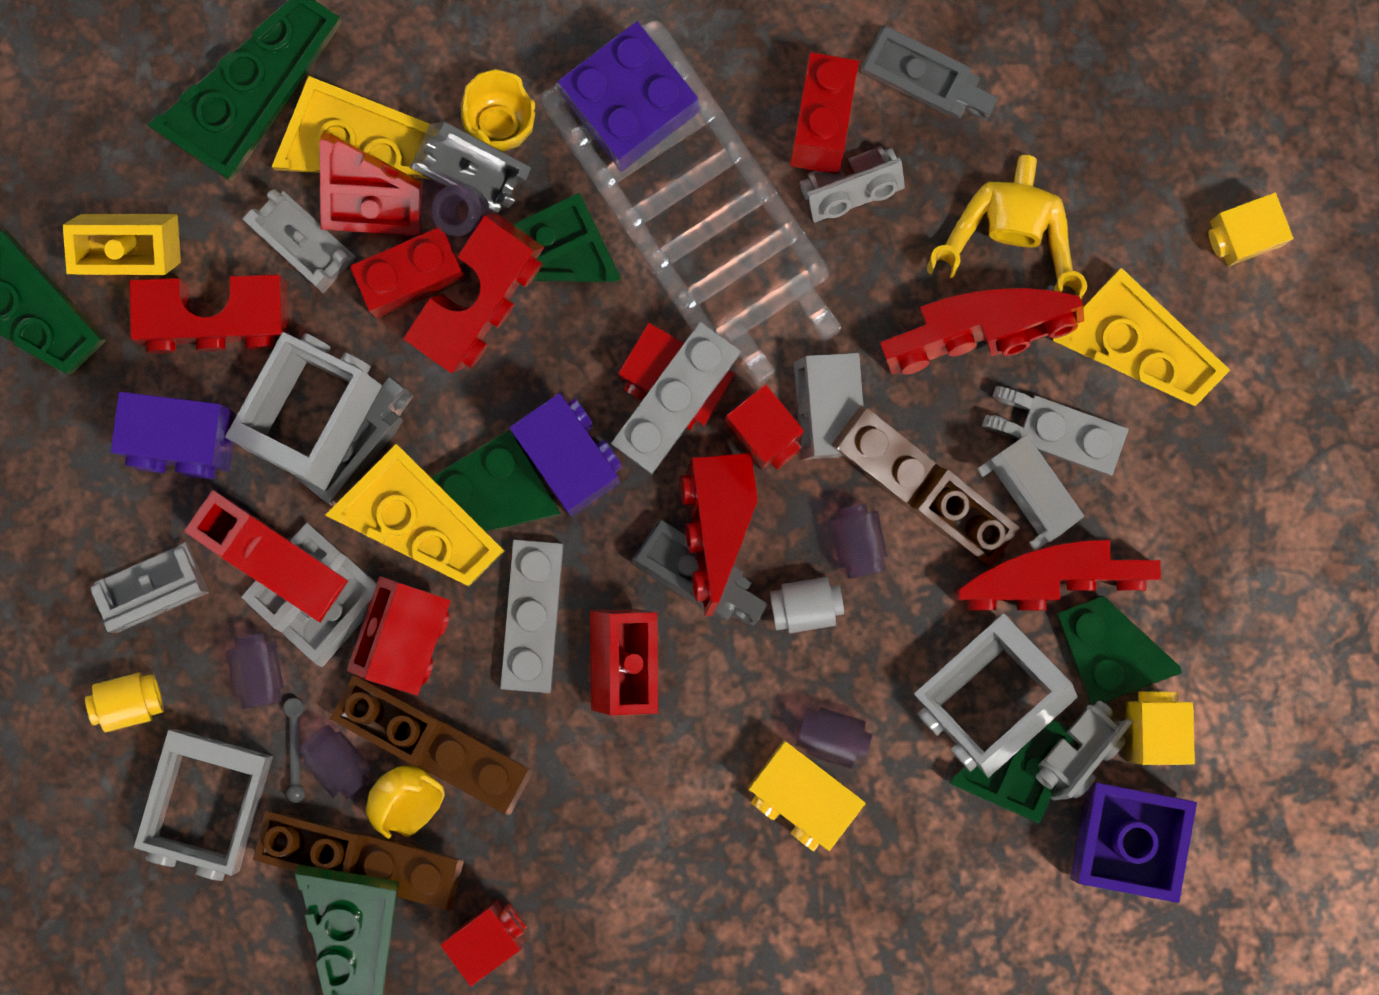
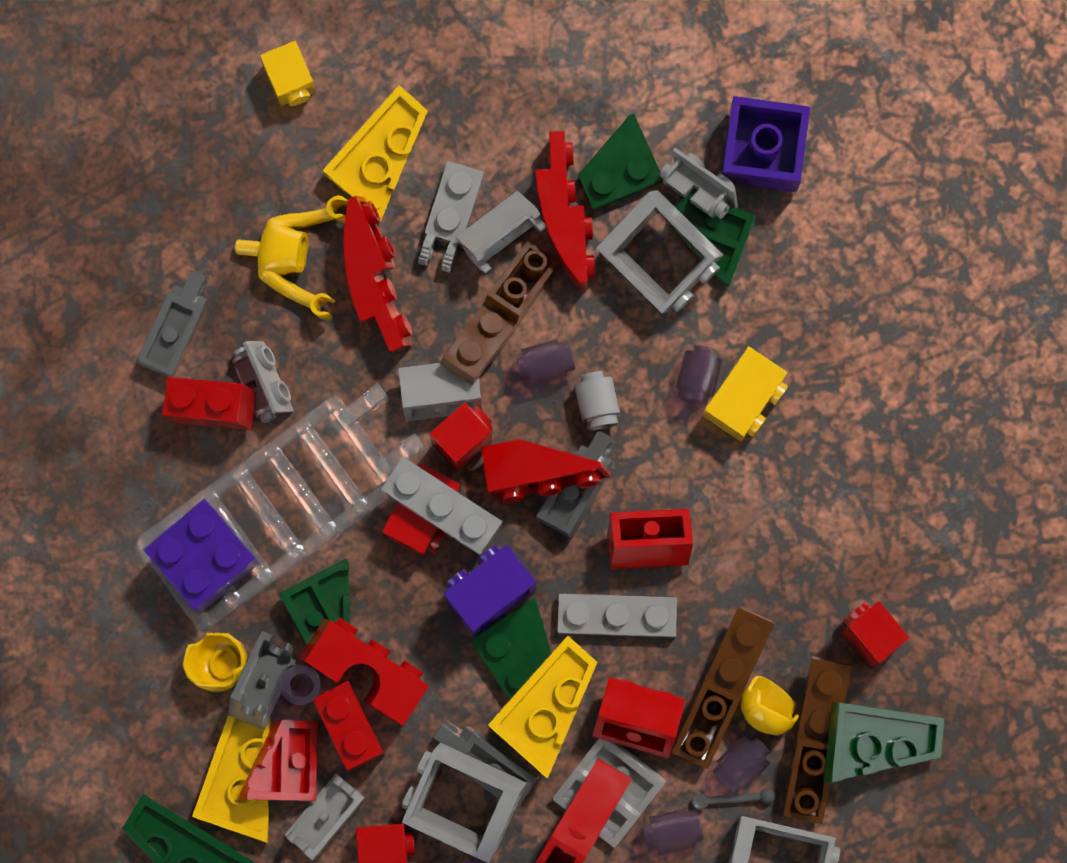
camera: 90 degrees left, 5 degrees down
yellow brick [1125,691,1195,765] -> none

